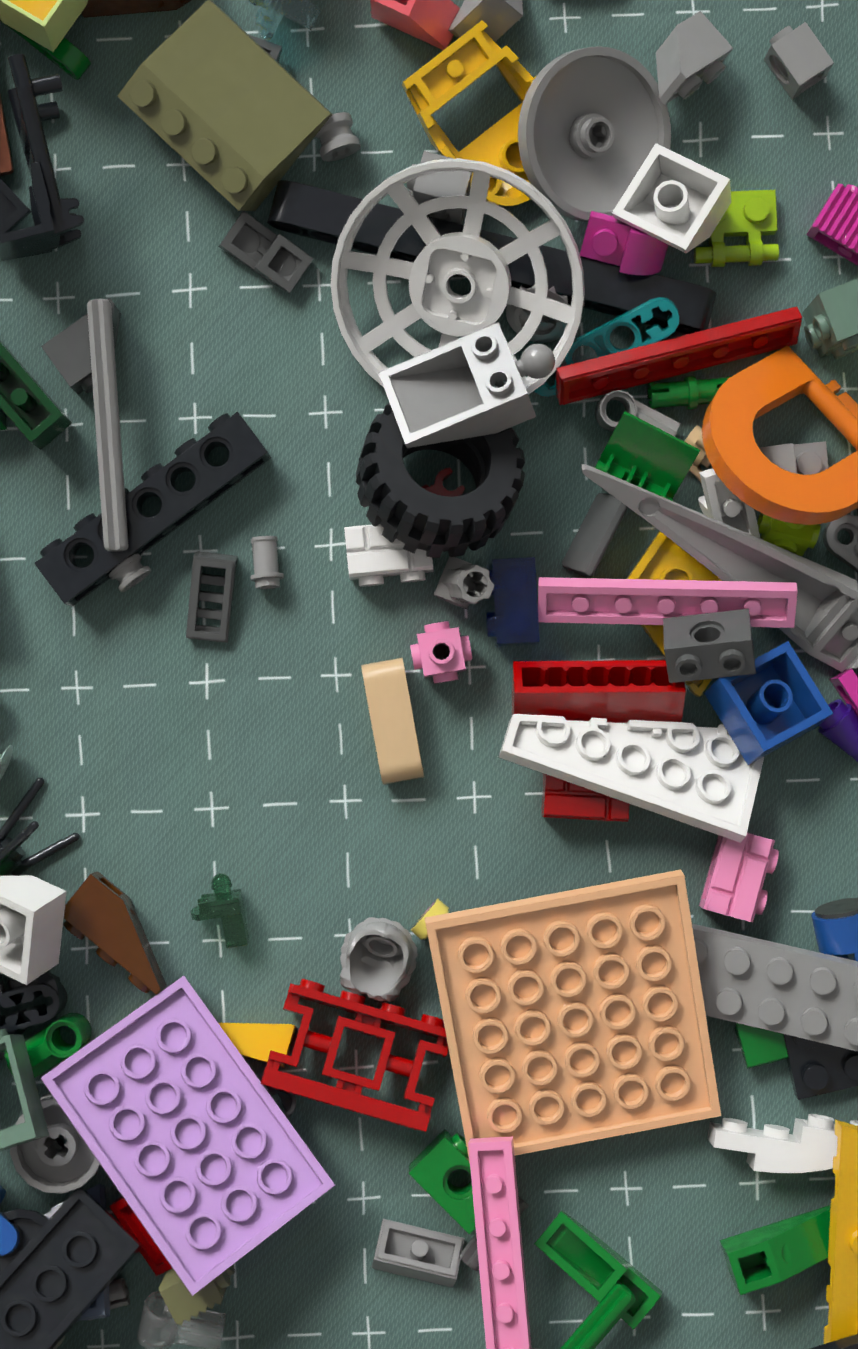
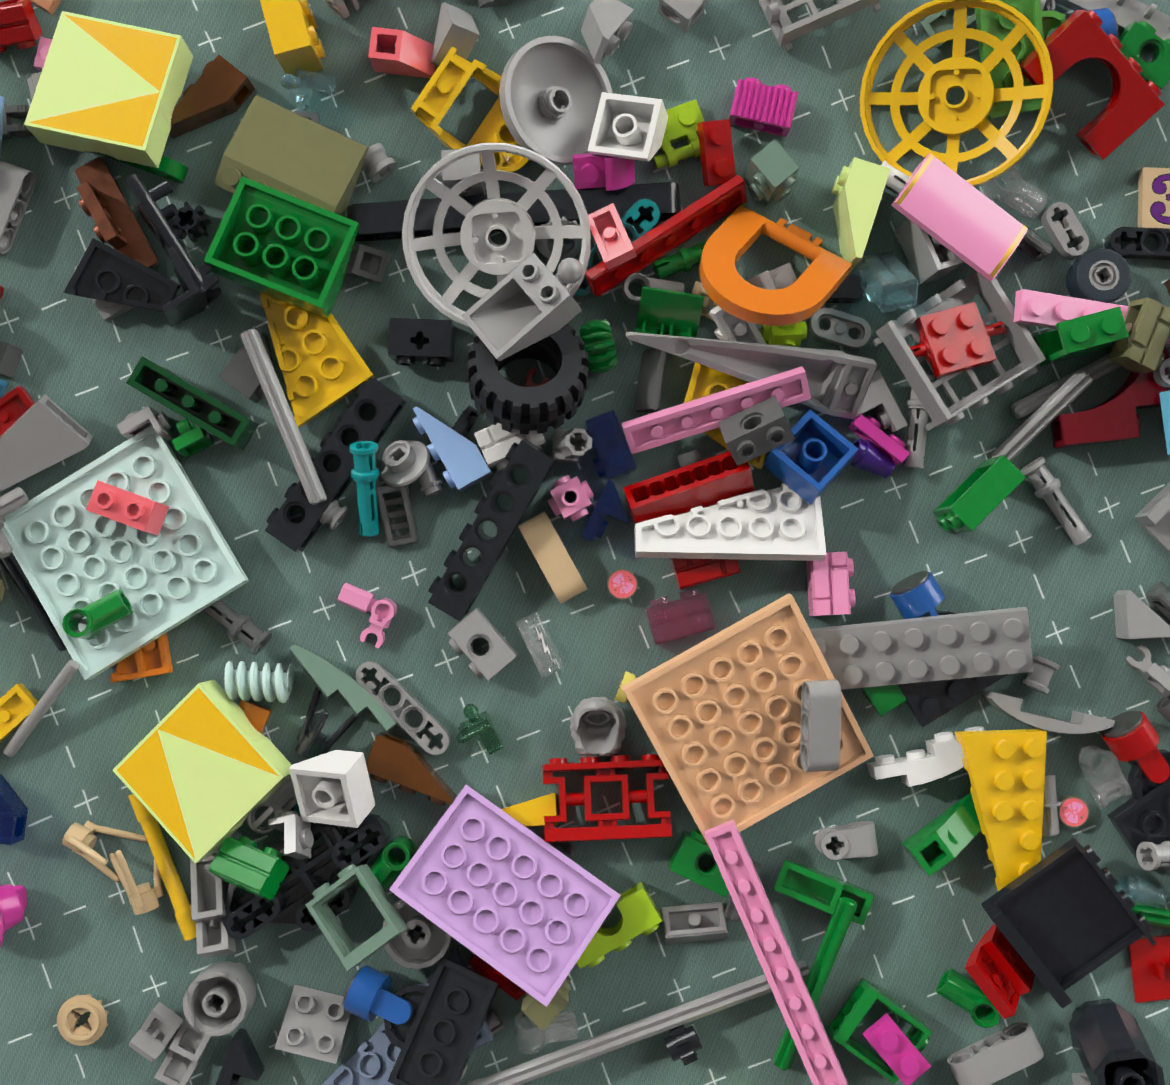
camera: 20 degrees left, 0 degrees up
none -> black gear [169,202,212,243]
none -> green slope [204,176,360,319]
none -> yellow wing [260,292,375,429]
none -> sand green slope [289,644,396,734]
none -> bright pink bar [337,583,397,648]
none -> teal pin [349,441,380,537]
none -> light grey beam [355,661,451,755]
none -> light grey piece [380,440,430,487]
none -> black brick [388,318,455,367]
none -> light blue slope [412,406,493,492]
none -> black brick [428,439,557,622]
none -> light grey brick [448,608,518,681]
none -> black tile [452,406,480,437]
none -> clear slope [516,612,563,678]
none -> lime arch [576,881,662,969]
none -> green gear [579,319,618,373]
none -> clear blue slope [581,480,629,542]
none -> coral slope [588,203,637,270]
none -> tile [607,569,638,600]
none -> clear pink brick [644,588,716,645]
none -> dark grey hinge [677,449,703,468]
none -> red plate [697,119,736,187]
none -> light grey beam [800,680,842,772]
none -> light grey piece [814,821,878,860]

